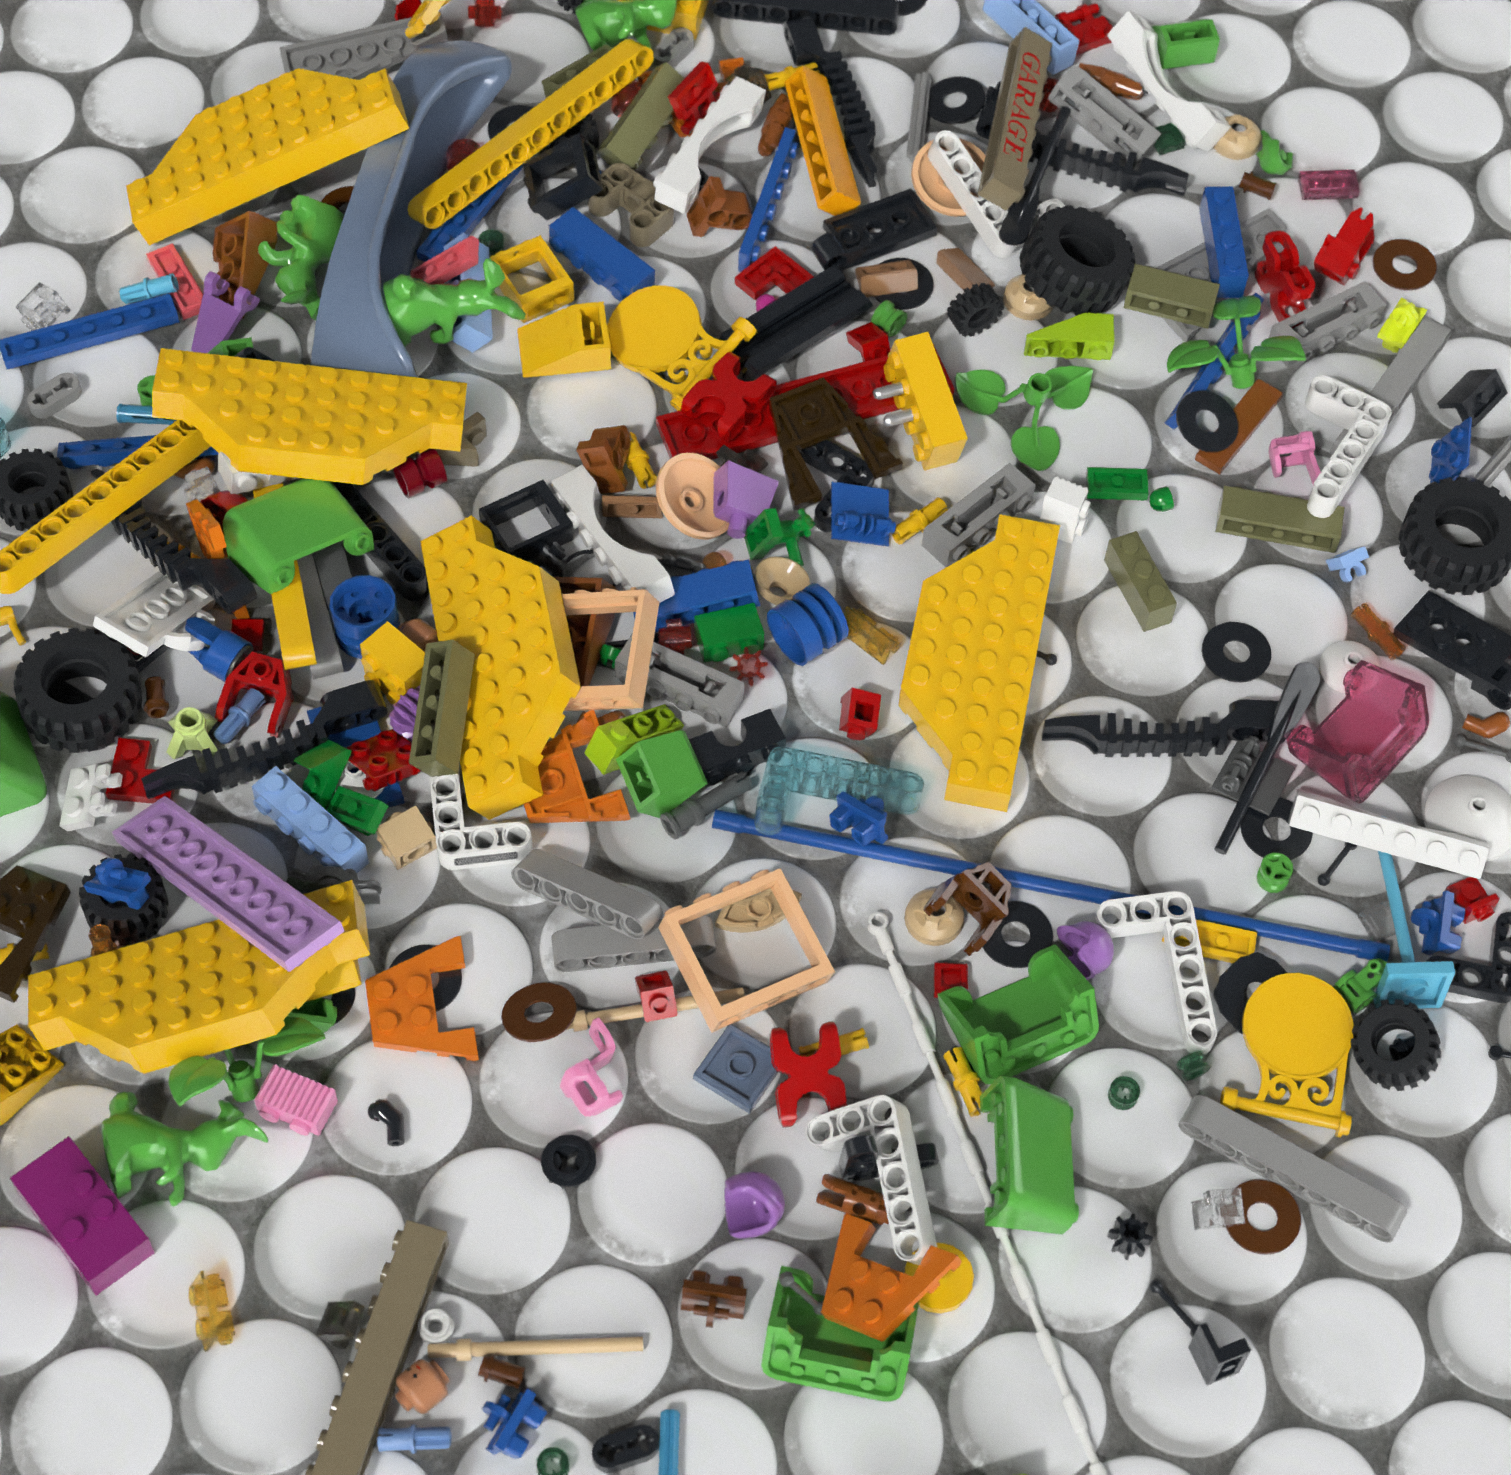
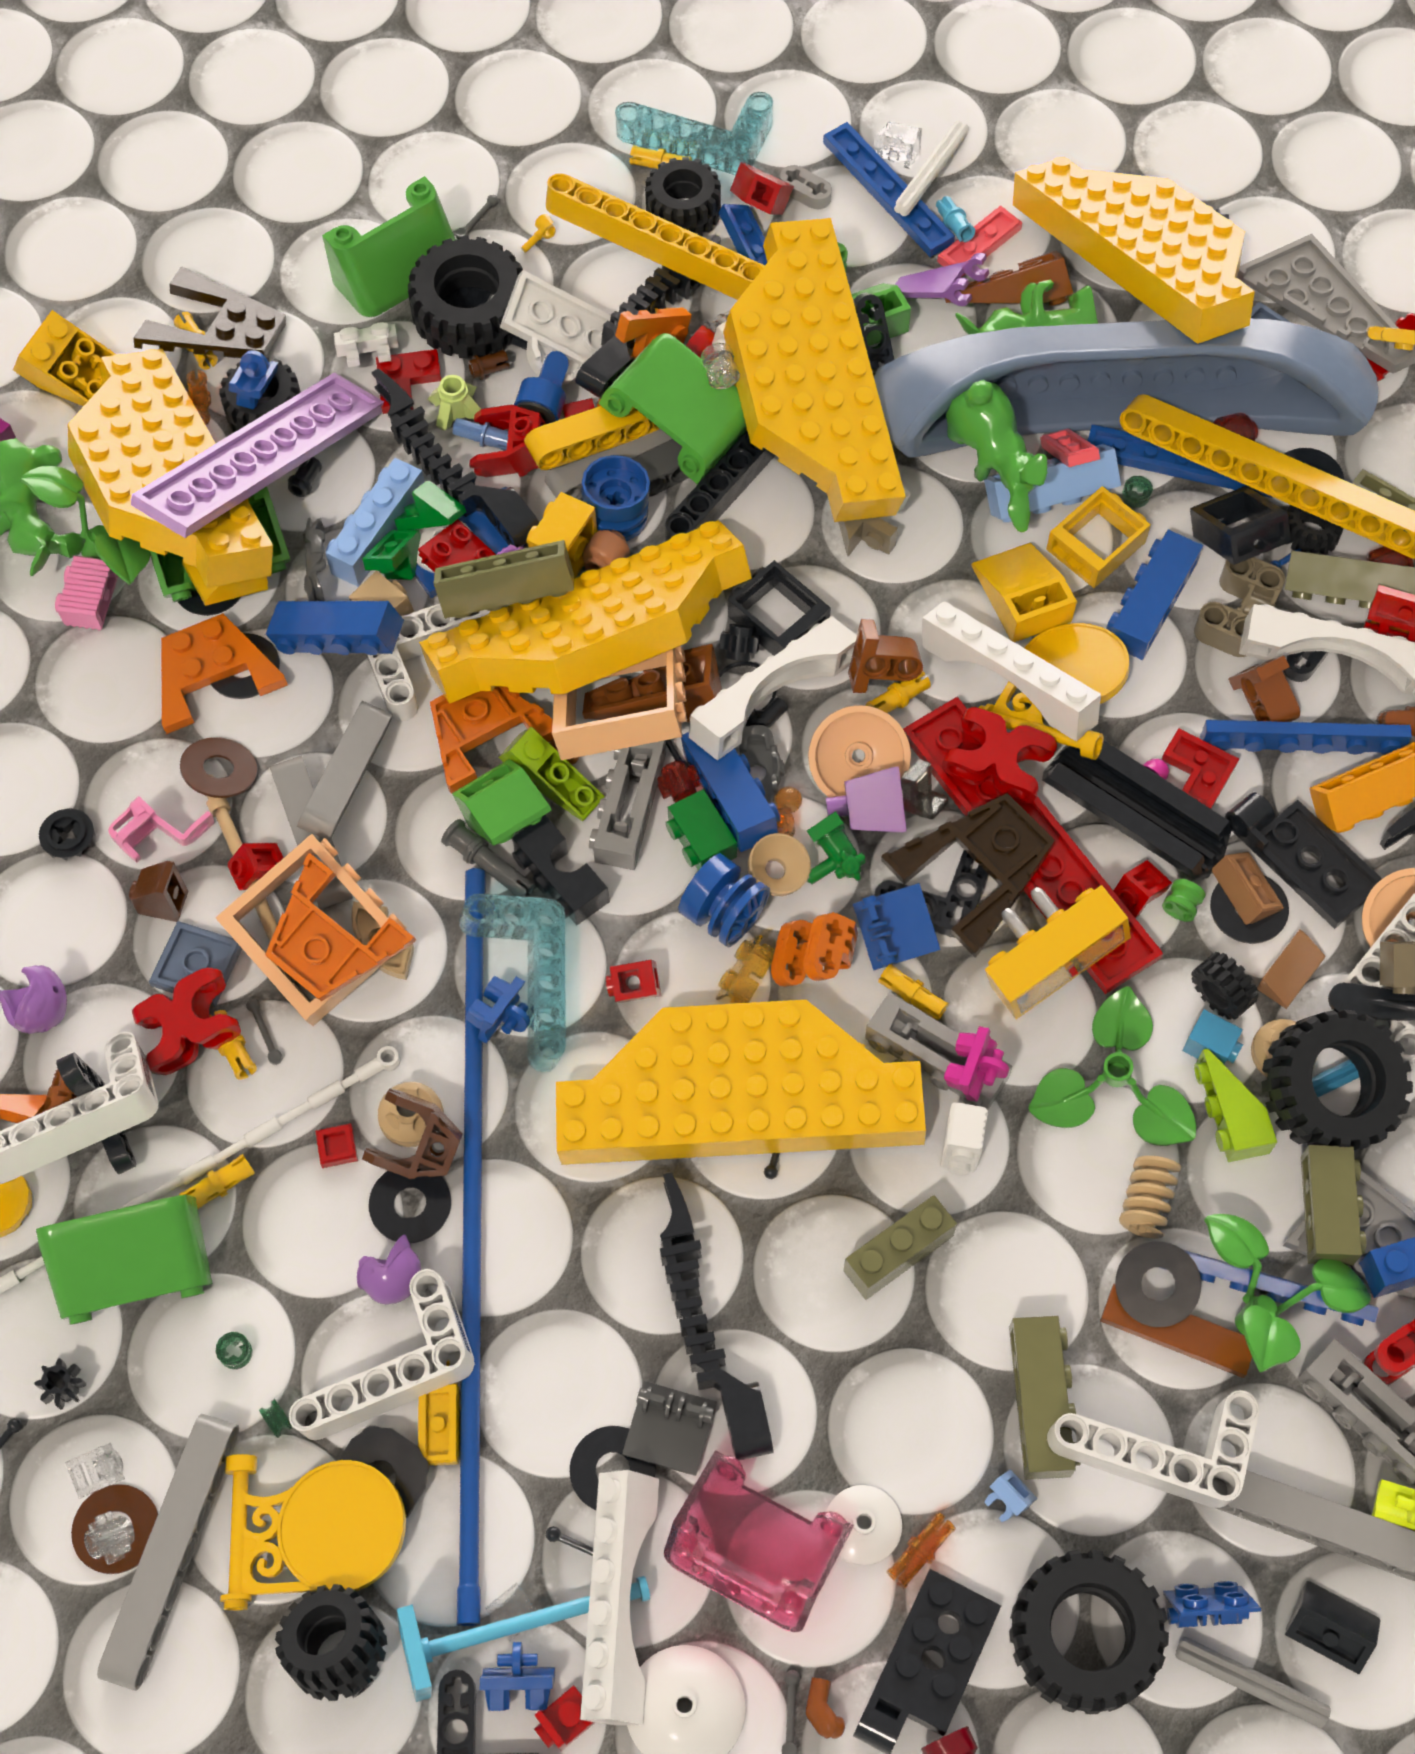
camera: 80 degrees right, 5 degrees up
black arm [368,1099,405,1146] -> none
dark red wheel [393,448,448,499] -> none
medium nougat slope [602,495,663,519] -> none
clear red gear [729,647,768,687] -> none
bright green windscreen [937,944,1099,1084] -> none
green plate [1086,467,1149,501] -> none
green hinge [1149,486,1174,512] -> none
black gear [1201,622,1271,682] -> none
black piece [1214,662,1320,855] -> none
bright green wheel [1256,853,1293,893] -> none
bright pink piece [1269,431,1321,485] -> none
bright green piece [1333,959,1387,1014] -> none
none -> clear gear [84,1511,135,1565]
none -> reddish brown slope [129,861,189,922]
none -> dark grey hinge [246,998,283,1065]
none -> blue brick [265,601,404,655]
none -> orange wing [265,853,416,1002]
none -> clear wheel [701,343,740,389]
none -> red slope [730,162,794,215]
none -> orange piece [771,912,858,987]
none -> white axle [894,121,969,216]
none -> white arch [922,601,1101,741]
none -> dark pink hips [944,1026,1010,1102]
none -> tan piece [1119,1156,1182,1239]
none -> dark azure brick [1182,1009,1244,1064]

